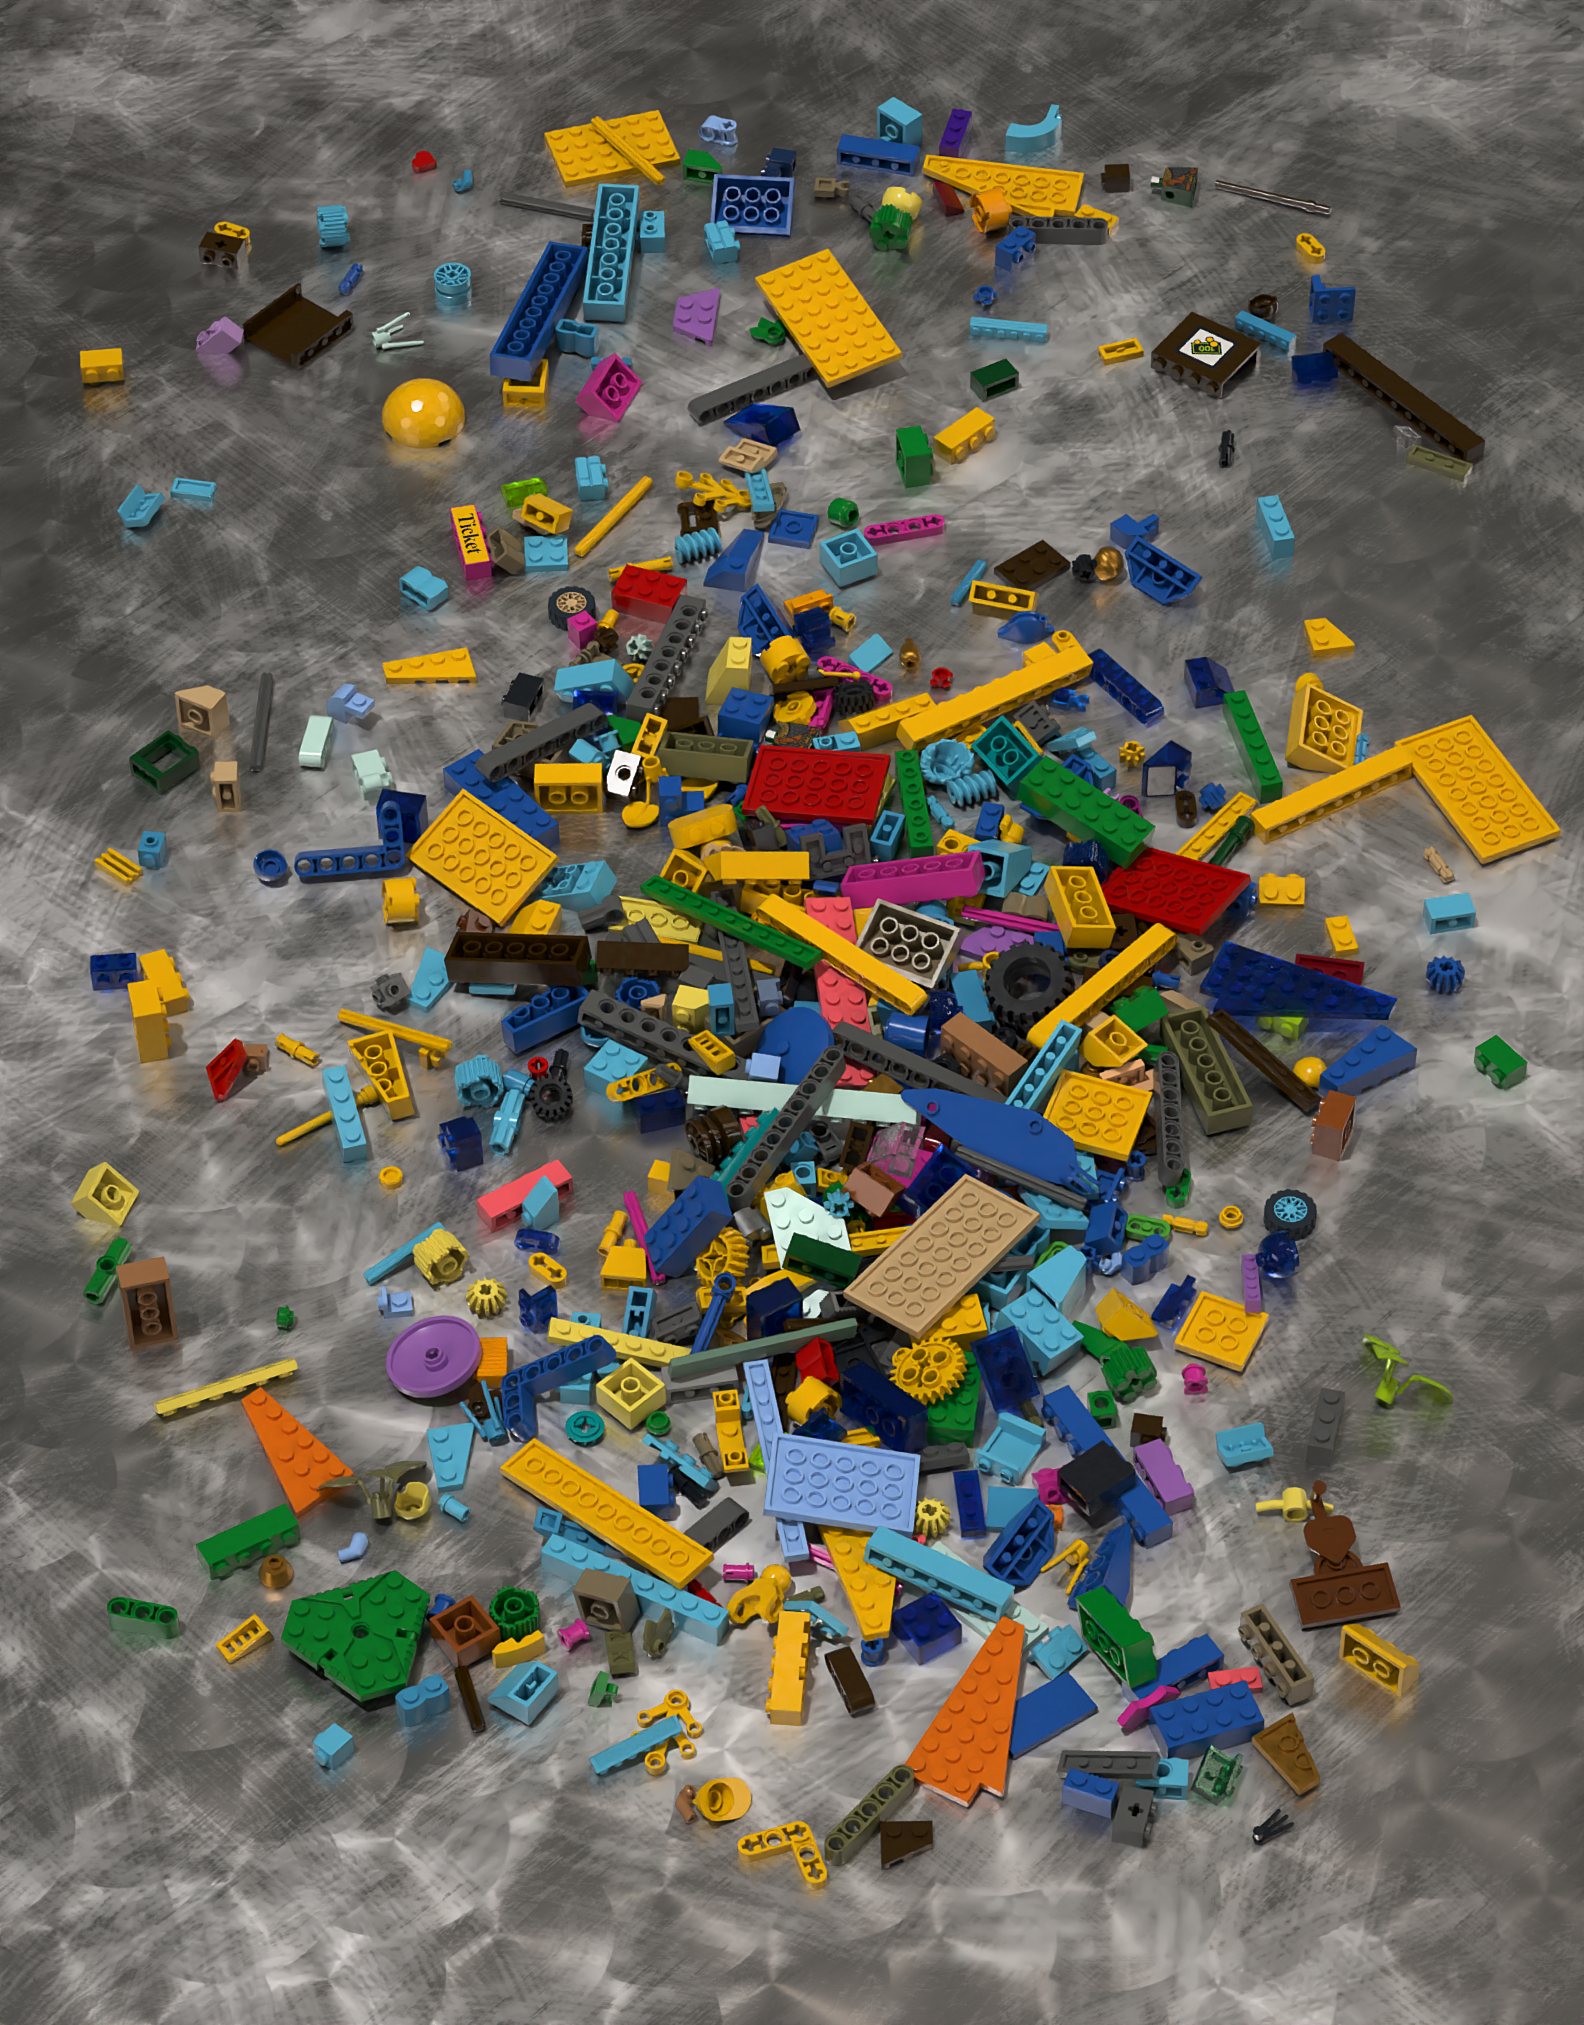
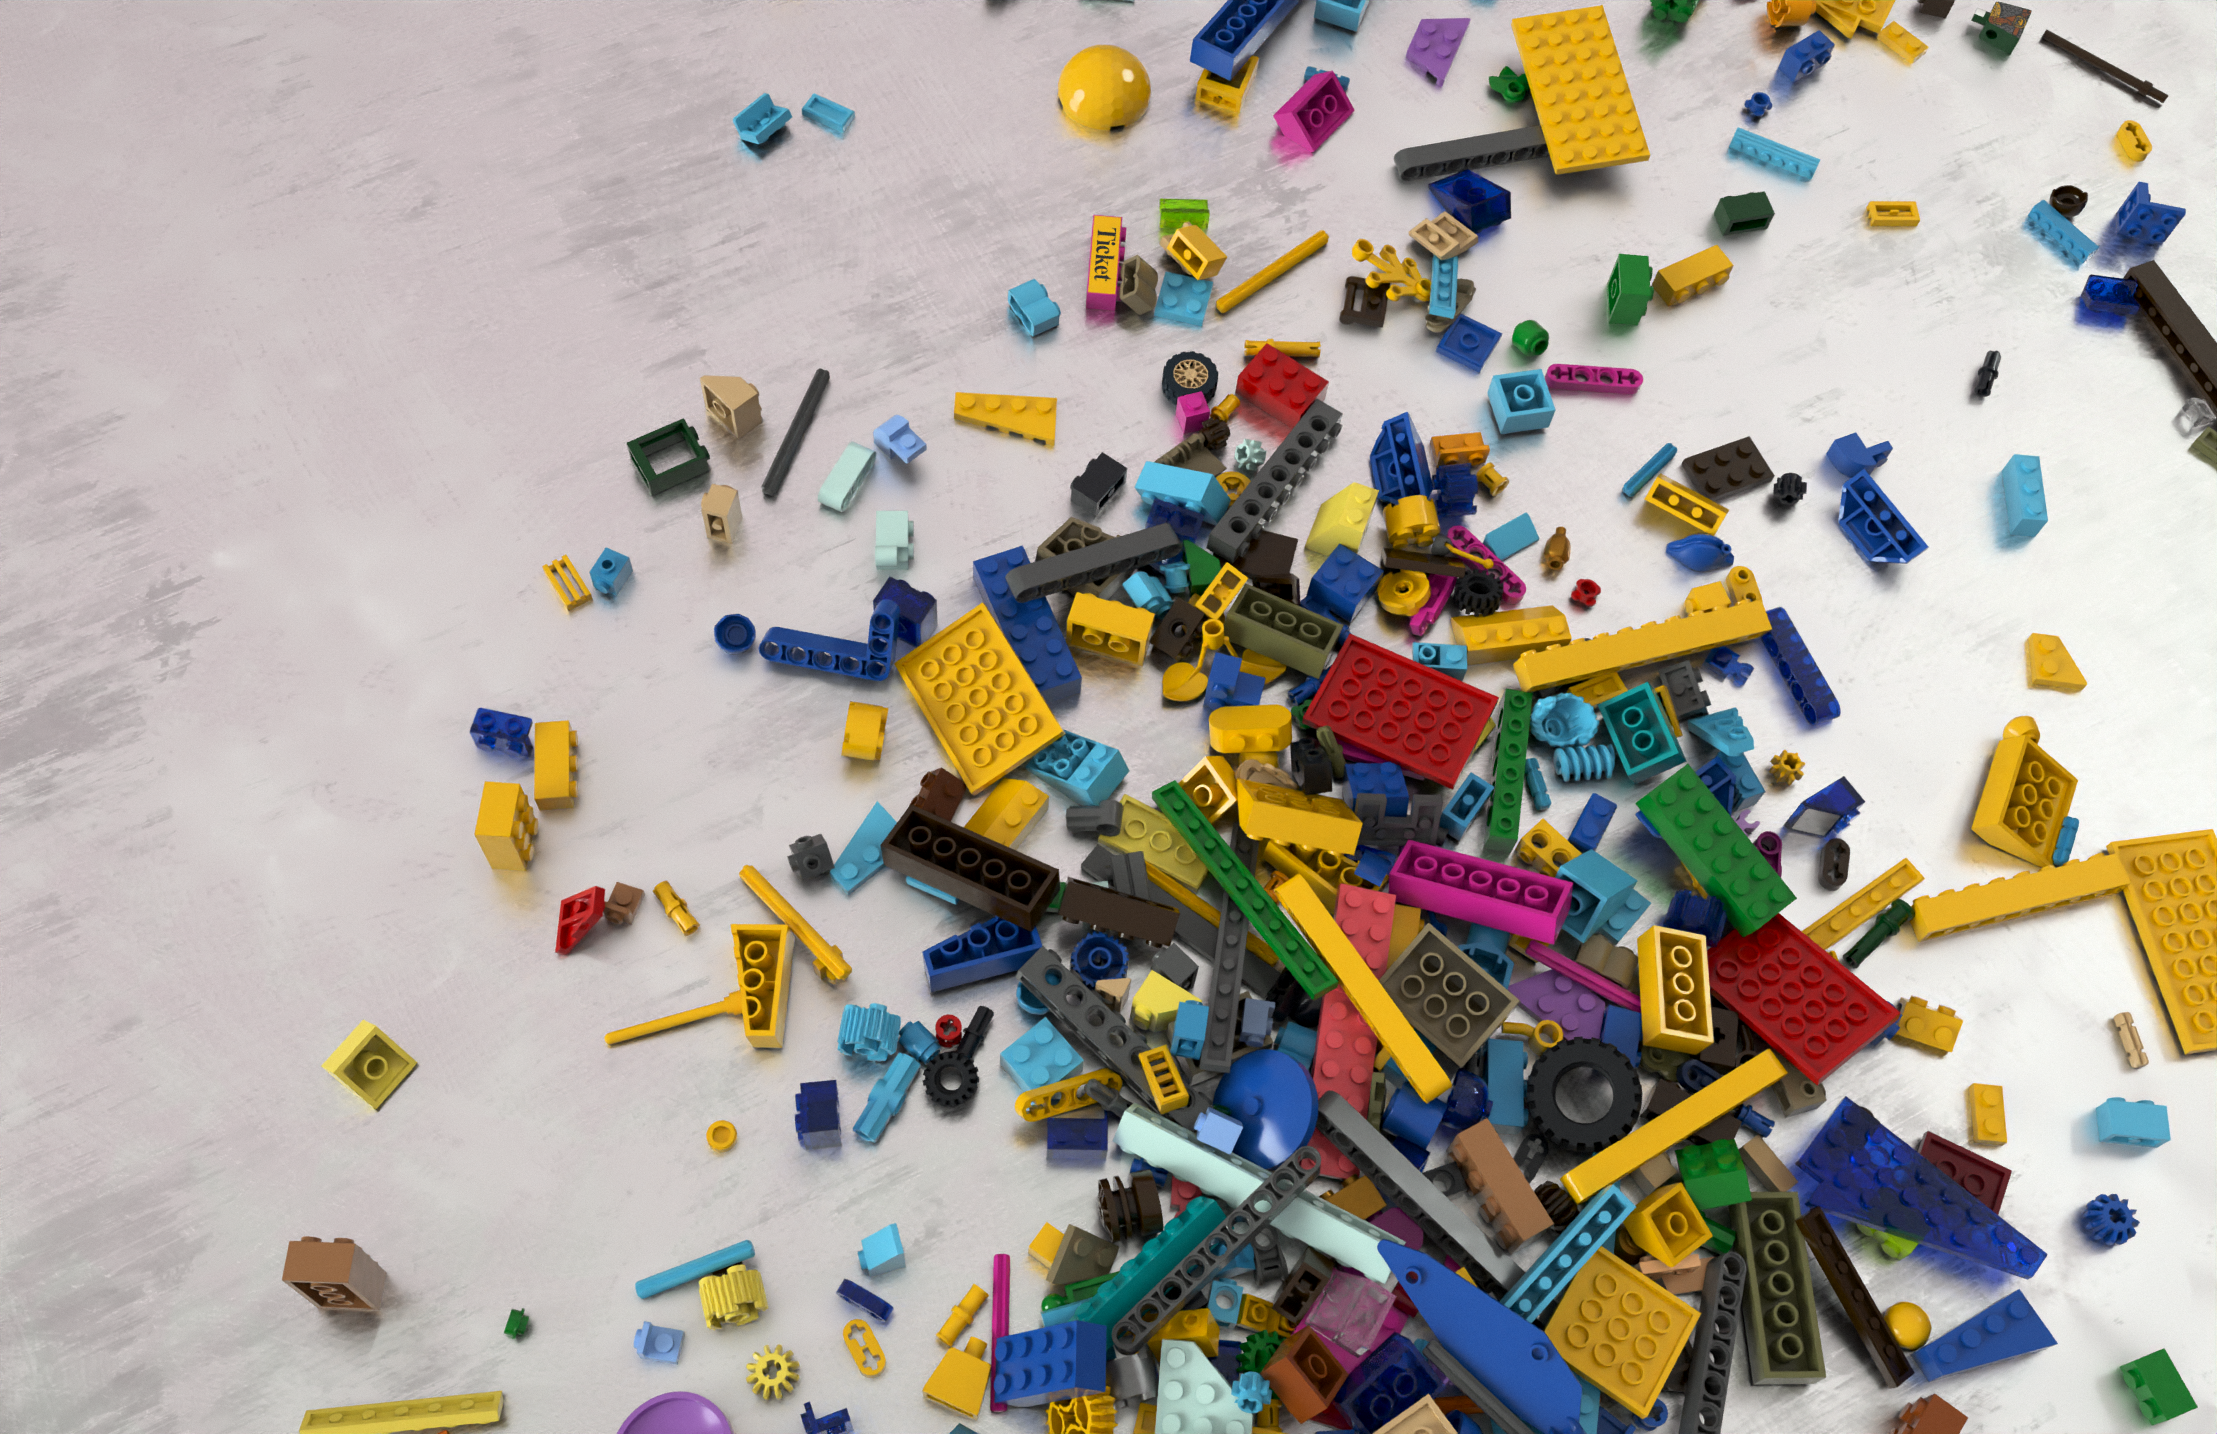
camera: 10 degrees right, 15 degrees up
green piece [83,1237,133,1305] -> none
medium azure brick [322,1065,367,1163] -> none
coral brick [476,1159,573,1233] -> none
dark azure brick [555,319,600,356] -> none
medium azure brick [575,456,609,502] -> none
medium azure piece [674,527,722,564] -> none
blue wedge [703,529,765,593] -> none
torso [765,722,820,749] -> none
yellow piece [999,814,1025,845] -> none
dark grey beam [1008,216,1108,245] -> none
pearl gold hair [1094,546,1124,582] -> none
dark brown panel [1151,312,1262,399] -> none
clear blue slope [1184,657,1235,709] -> none
blue gear [1199,782,1226,810] -> none
green brick [1222,690,1283,804] -> none

